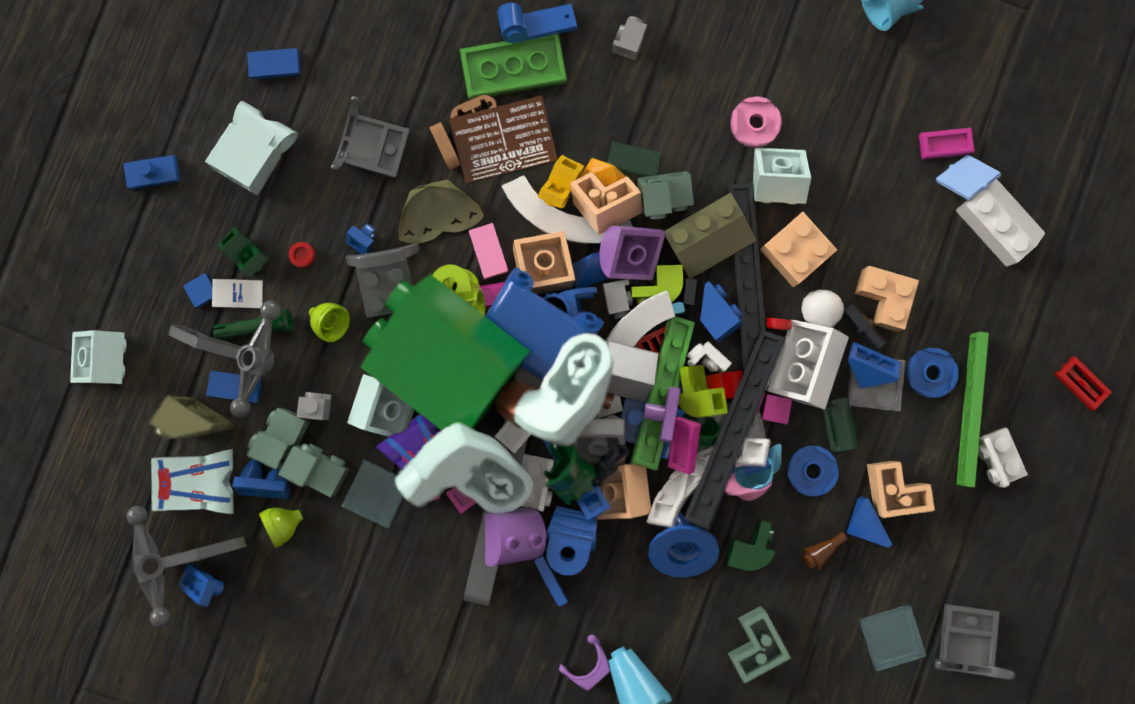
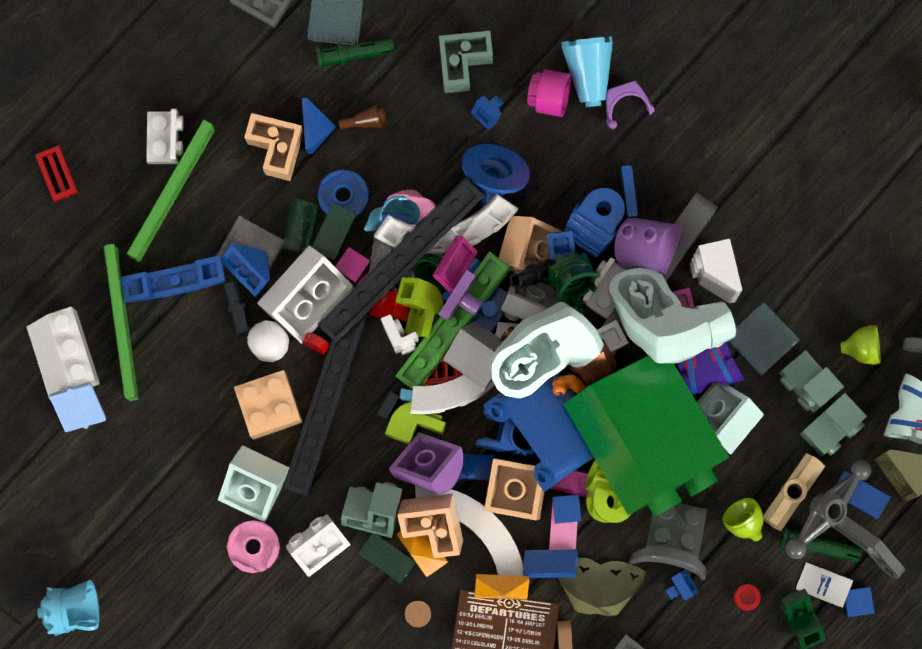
camera: 155 degrees left, 5 degrees down
blue tile [233,459,290,500] -> none
light grey brick [297,392,332,420] -> none
yellow brick [538,155,584,208] -> none
light grey brick [603,279,633,319] -> none
olive slope [664,193,756,279] -> none
blue slope [700,282,744,343] -> none
dark green brick [725,519,775,571] -> none
light nougat brick [855,266,919,332] -> none
blue tile [906,348,959,398] -> none
dark pink tile [919,128,974,160] -> none
none -> bright green tile [104,244,139,401]
none -> blue slope [120,255,226,303]
none -> white bracket [286,515,350,577]
none -> clear green tile [312,202,357,260]
none -> dark green pin [316,37,395,70]
none -> medium nougat tile [405,601,431,627]
none -> blue tile [471,95,504,130]
none -> light orange slope [474,574,529,600]
none -> blue tile [523,549,578,578]
none -> dark pink piece [527,69,571,117]
none -> orange arm [552,374,587,396]
none -> blue tile [552,495,581,524]
none -> white slope [689,239,742,303]
none -> tan piece [763,453,825,531]

